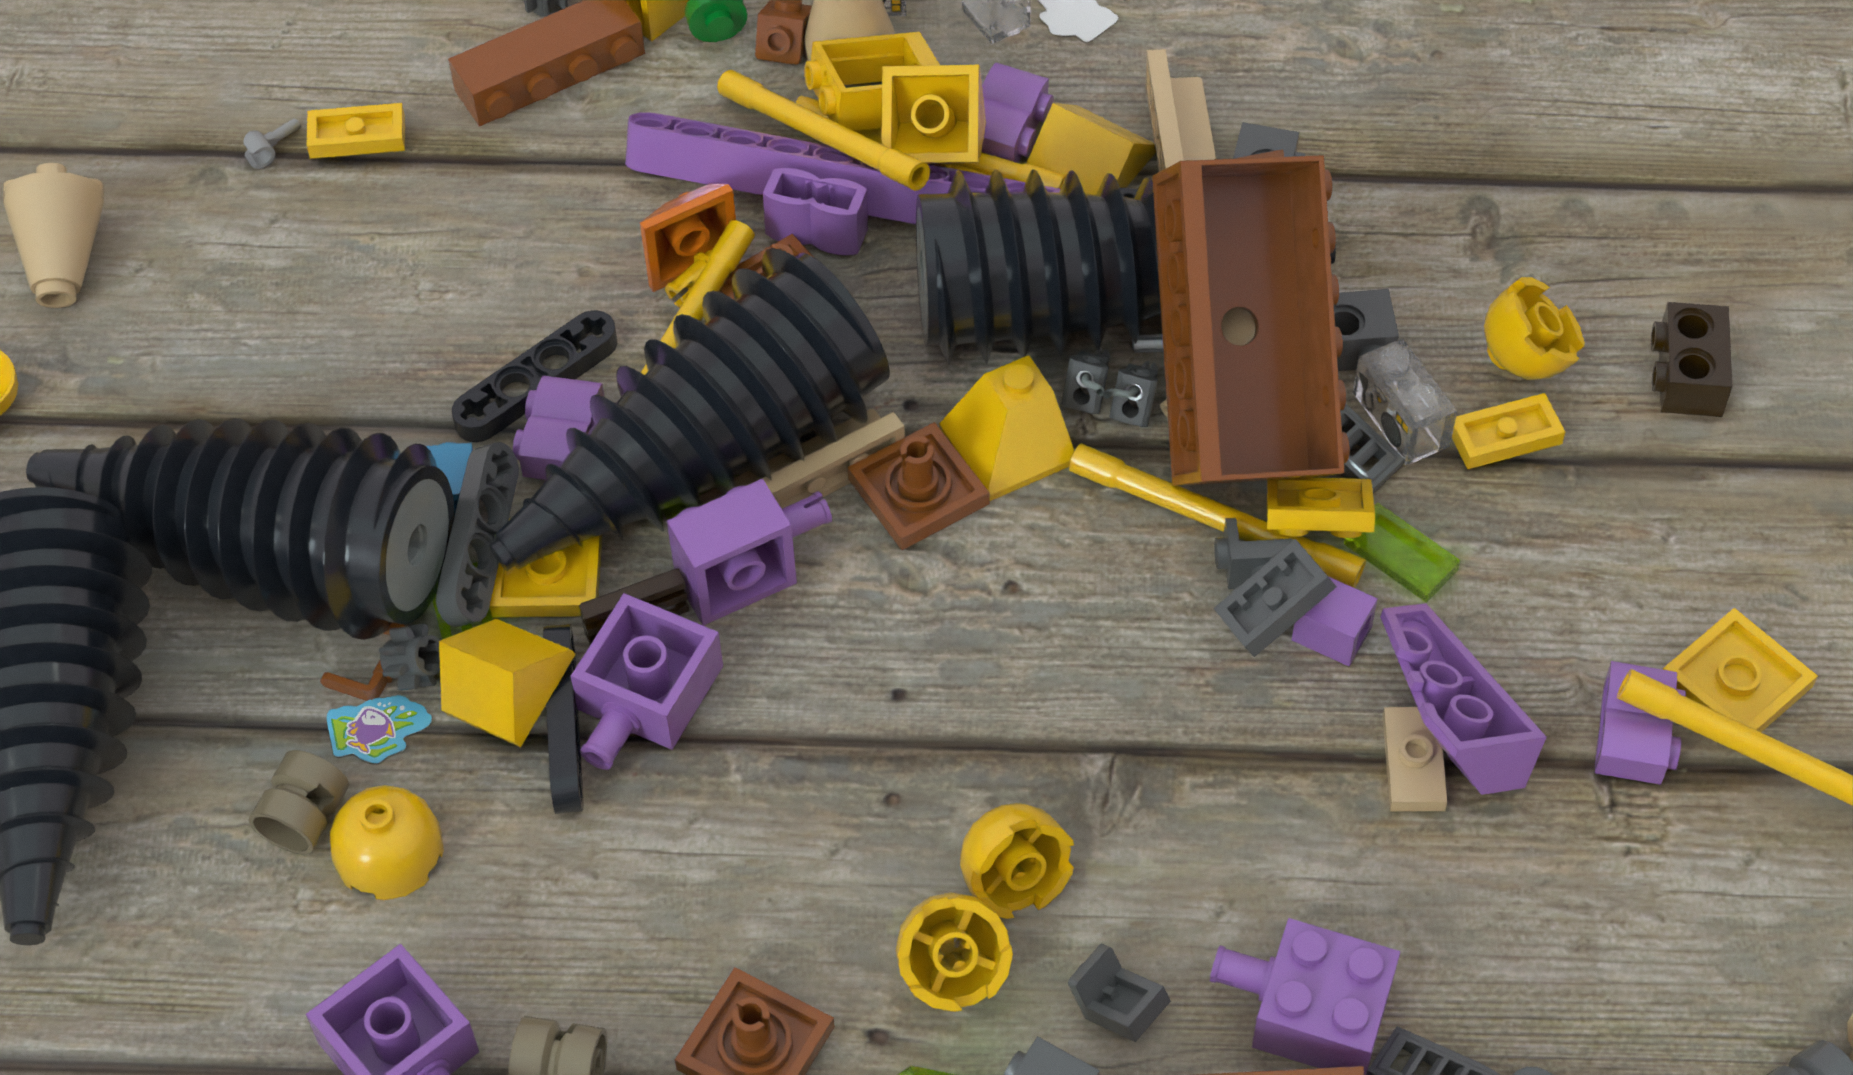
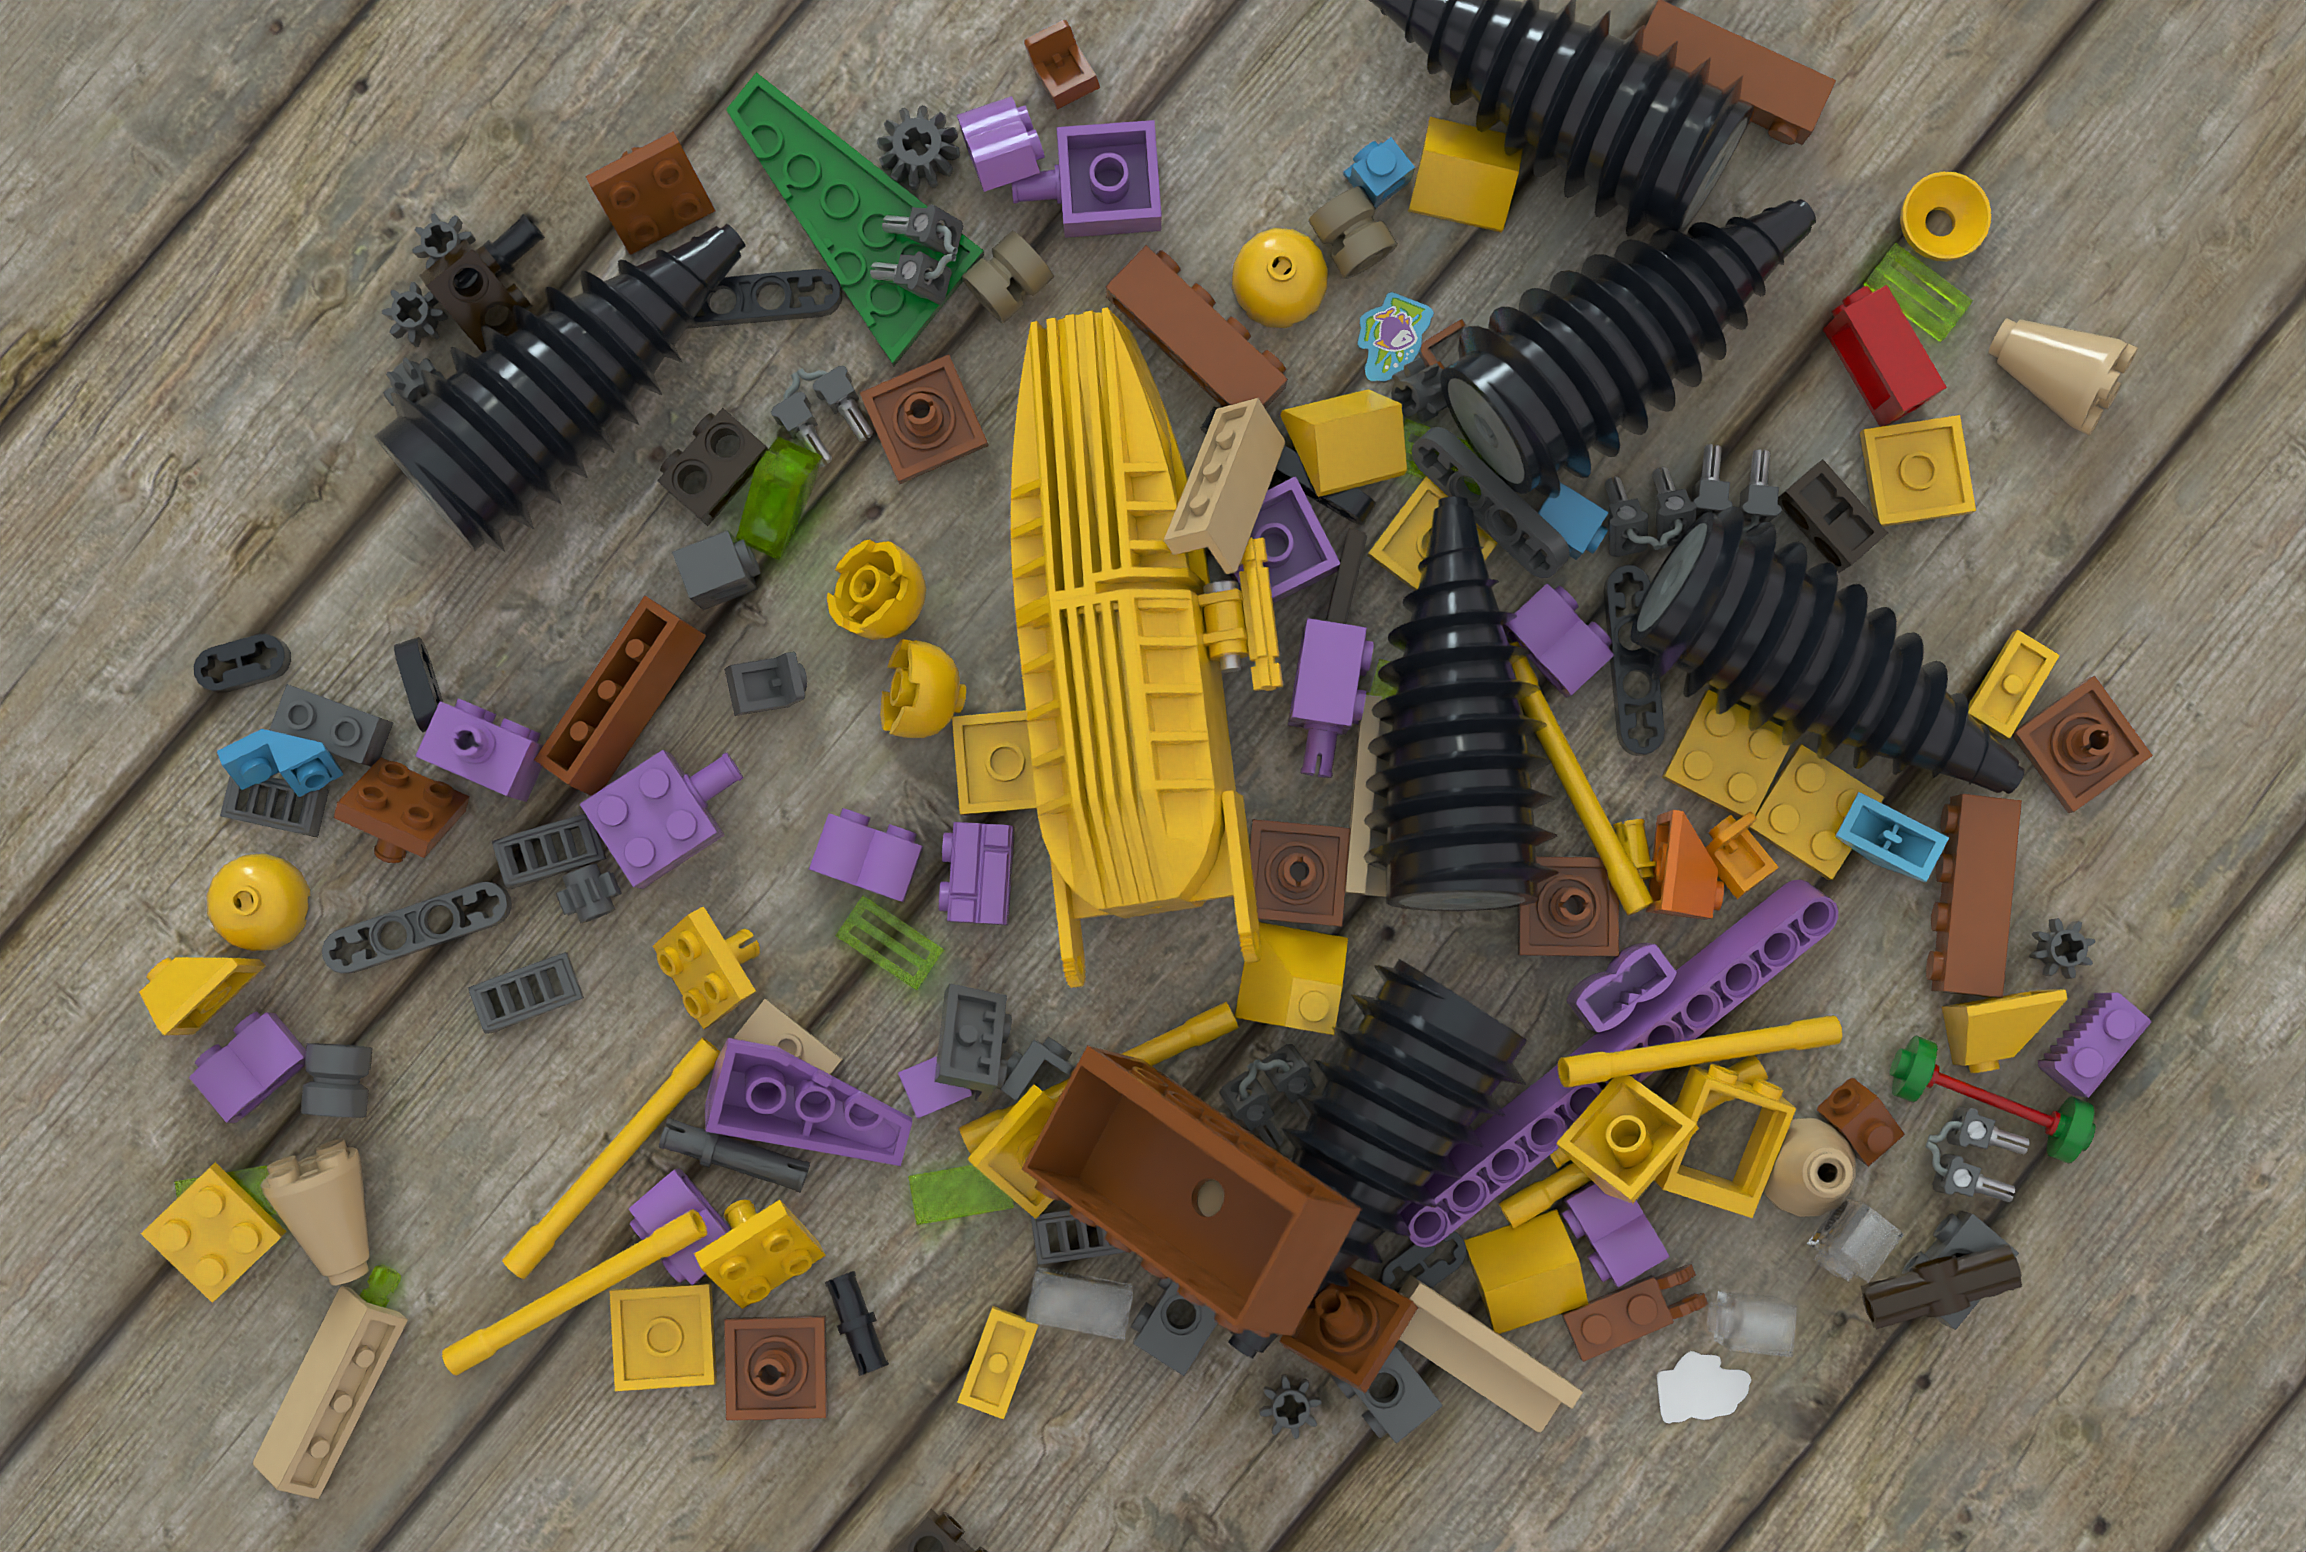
camera: 125 degrees right, 30 degrees up
light grey hand [244,118,301,169] -> none
yellow cylinder [1484,277,1585,380] -> none
none -> dark grey slope [468,952,584,1034]
none -> yellow piece [502,1037,720,1279]
none -> dark grey gear [556,864,622,923]
none -> yellow plate [652,906,760,1030]
none -> dark grey pin [659,1117,811,1193]
none -> yellow plate [694,1199,826,1309]
none -> dark orange plate [724,1315,828,1421]
none -> medium lavender brick [809,808,924,902]
none -> black pin [825,1271,889,1376]
none -> clear neon green tile [835,895,945,991]
none -> medium lavender brick [939,822,1015,925]
none -> yellow plate [952,710,1037,815]
none -> yellow piece [1011,307,1283,988]
none -> dark orange brick [1105,245,1288,409]
none -> tan panel [1164,398,1285,574]
none -> dark grey gear [1259,1374,1322,1439]
none -> dark azure brick [1343,137,1415,208]
none -> yellow slope [1408,117,1522,233]
none -> dark orange hinge [1561,1264,1708,1362]
none -> piece [1605,467,1697,557]
none -> black cone [1630,506,2025,794]
none -> yellow plate [1661,689,1791,818]
none -> dark grey piece [1691,444,1782,533]
none -> light orange bracket [1706,811,1779,899]
none -> yellow plate [1748,744,1885,880]
none -> dark brown brick [1778,459,1888,573]
none -> red window [1823,285,1947,427]
none -> medium azure slope [1835,792,1949,882]
none -> yellow plate [1860,415,1976,527]
none -> clear neon green tile [1863,243,1973,342]
none -> dark orange plate [2012,676,2153,813]

